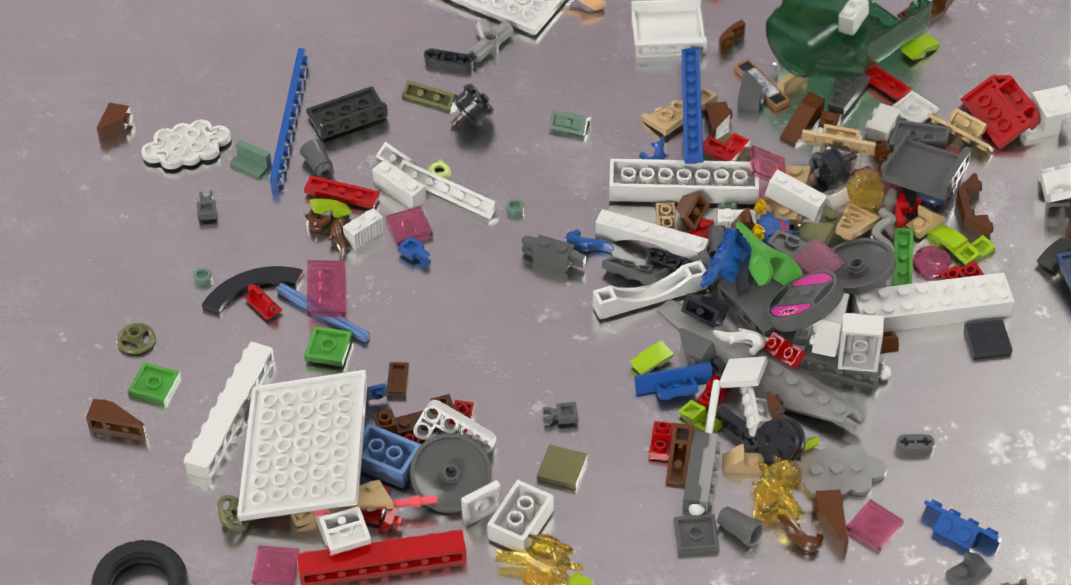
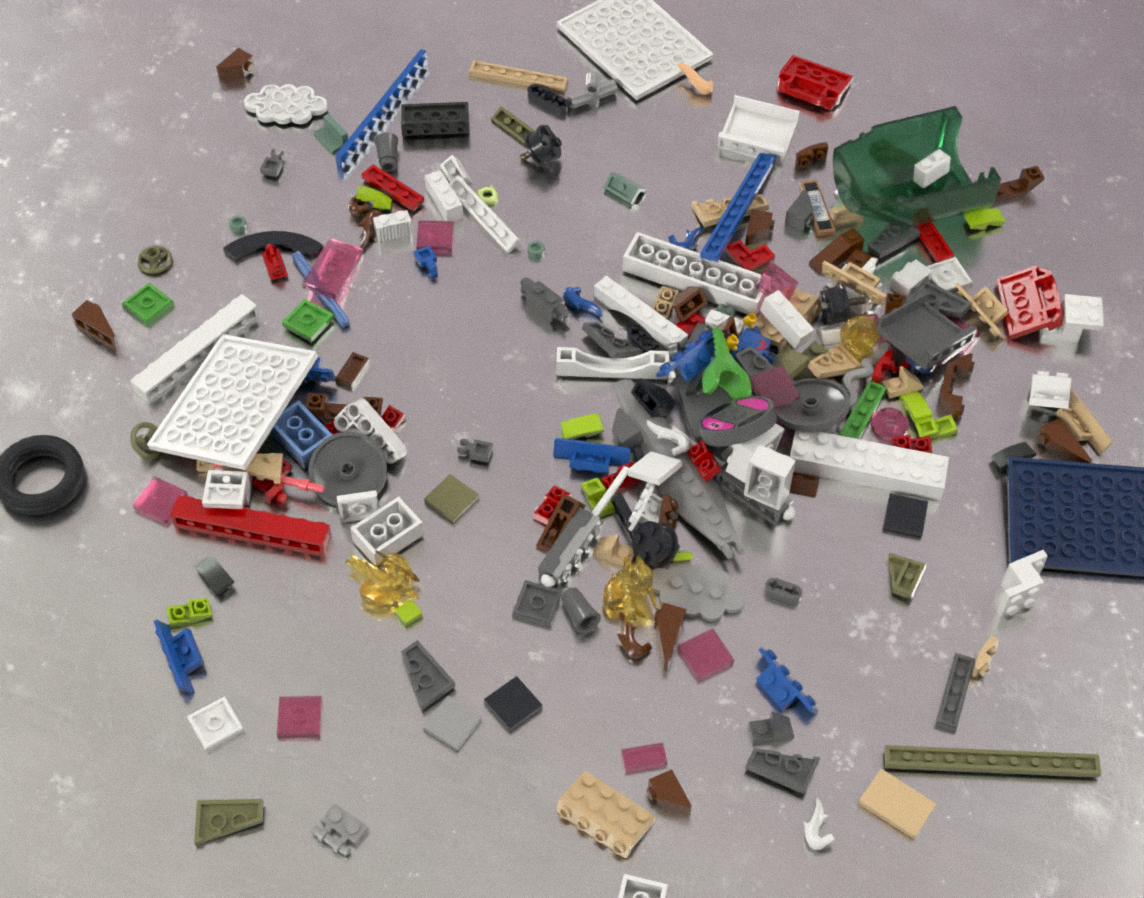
camera: 20 degrees right, 5 degrees up
none -> tan tile [469,60,568,93]
none -> olive wing [888,553,926,599]

